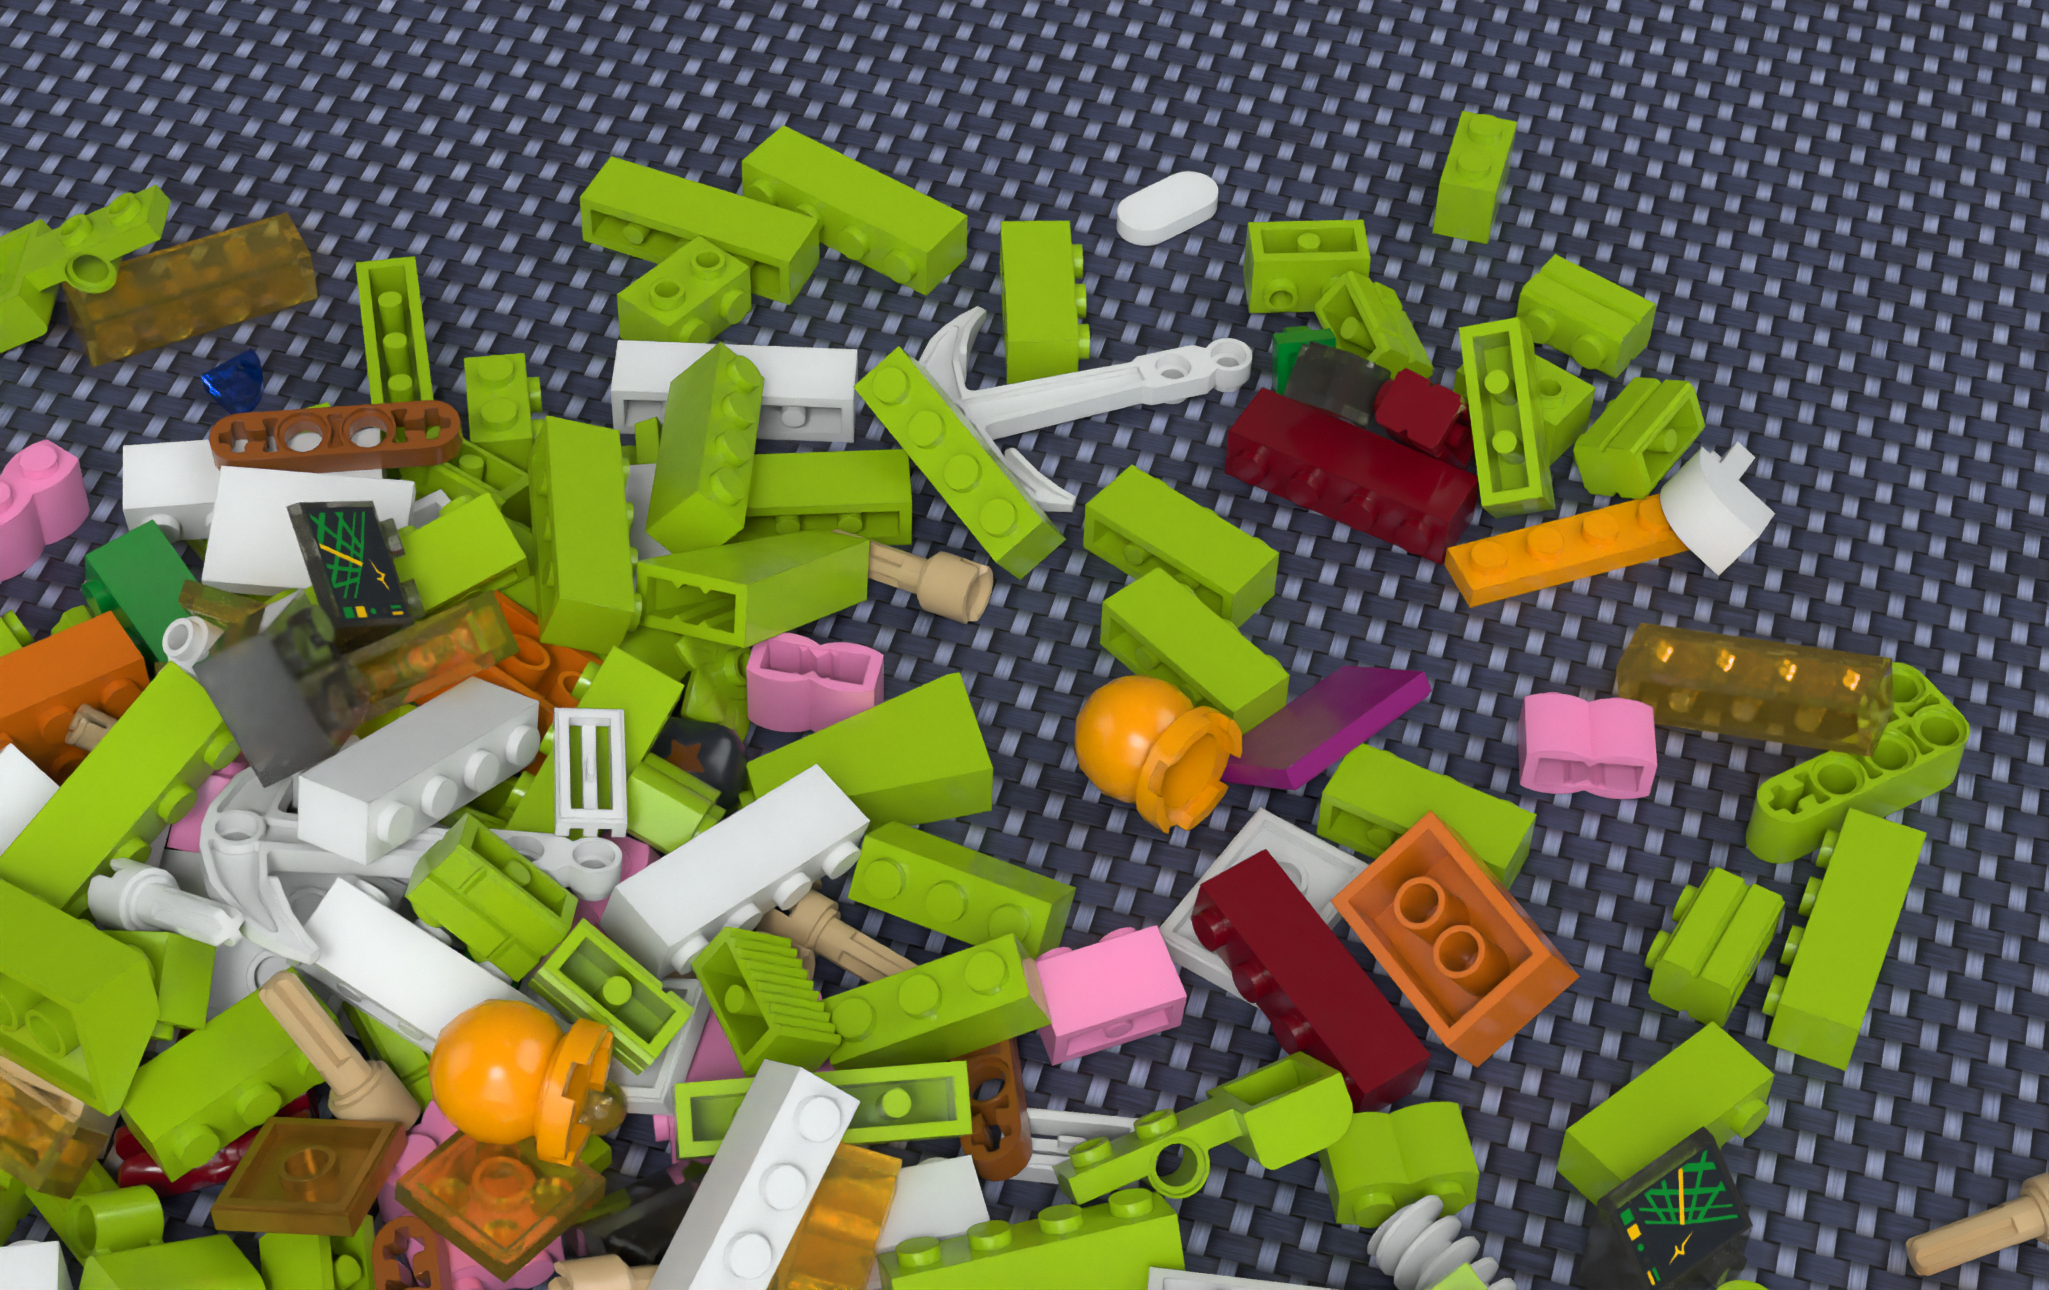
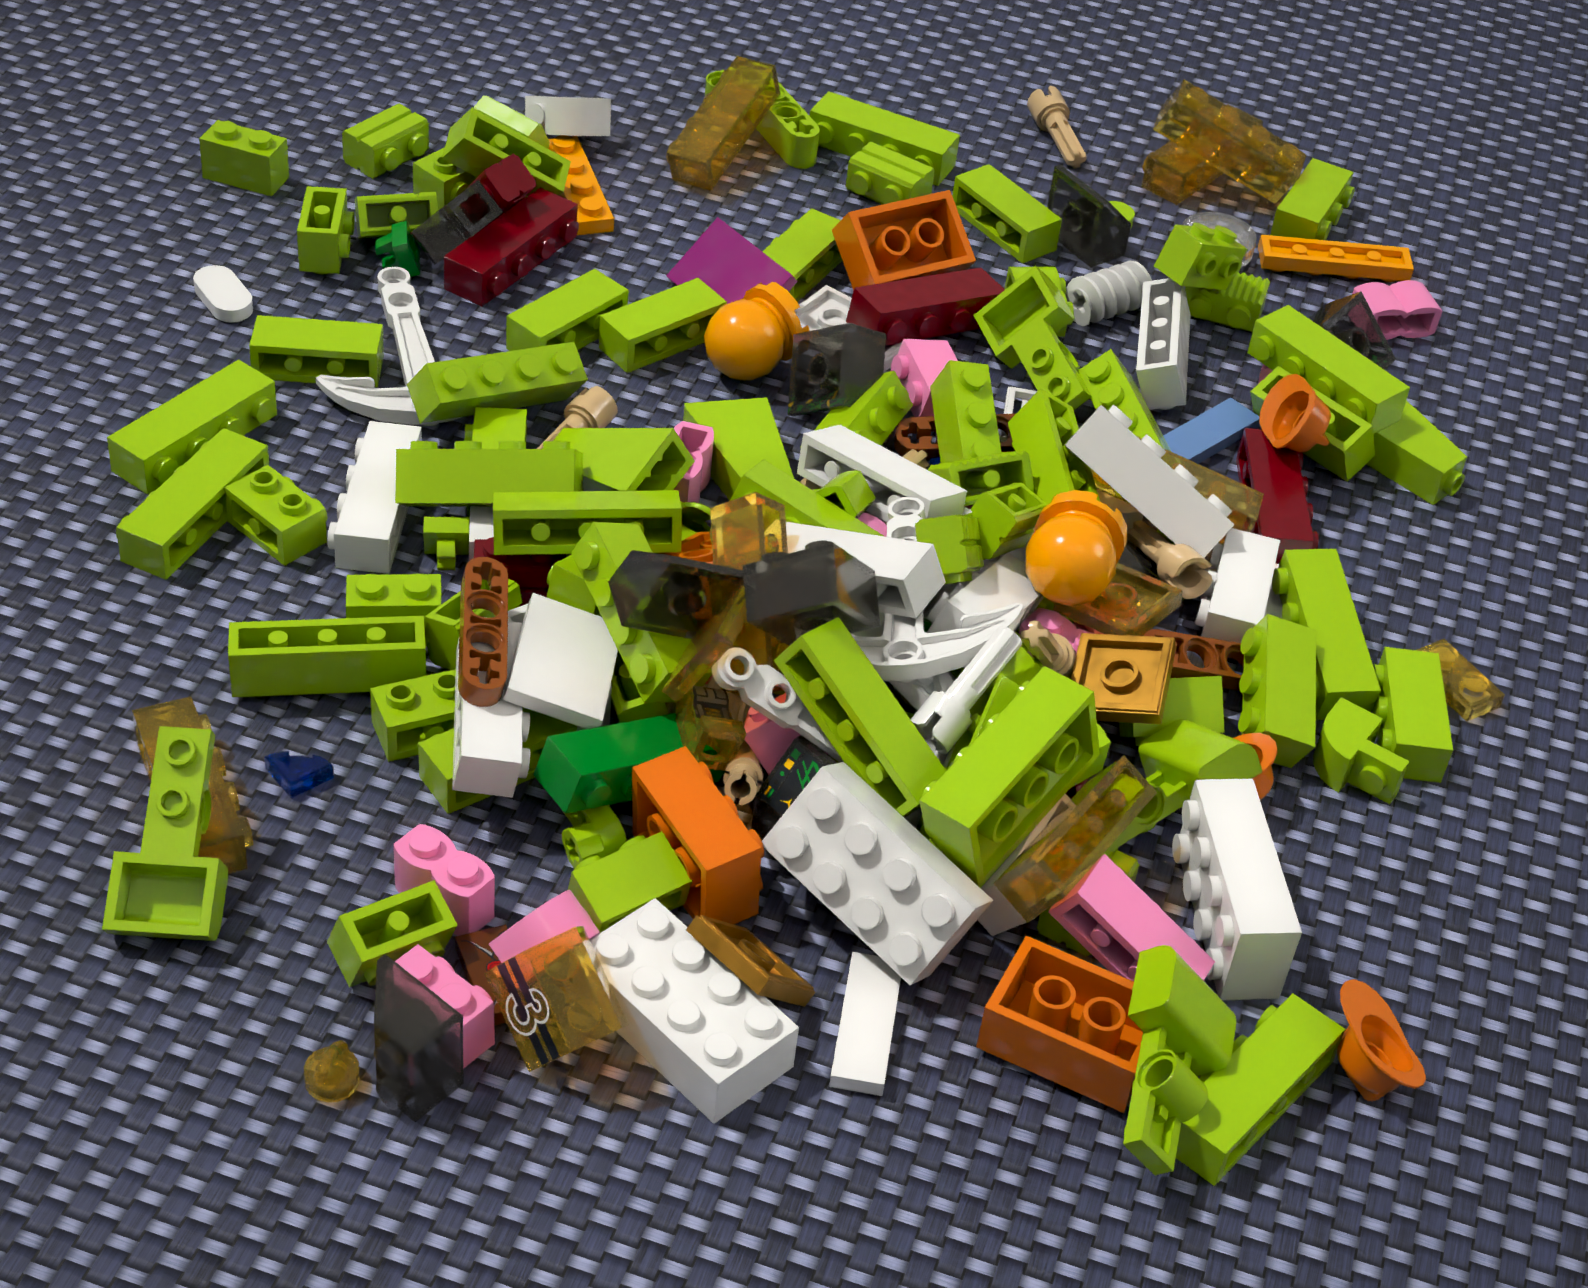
camera: 90 degrees left, 5 degrees down
white tile [553,708,627,837] -> none
bright pink brick [1517,692,1657,799] -> none
none -> clear smoke slope [788,323,886,417]

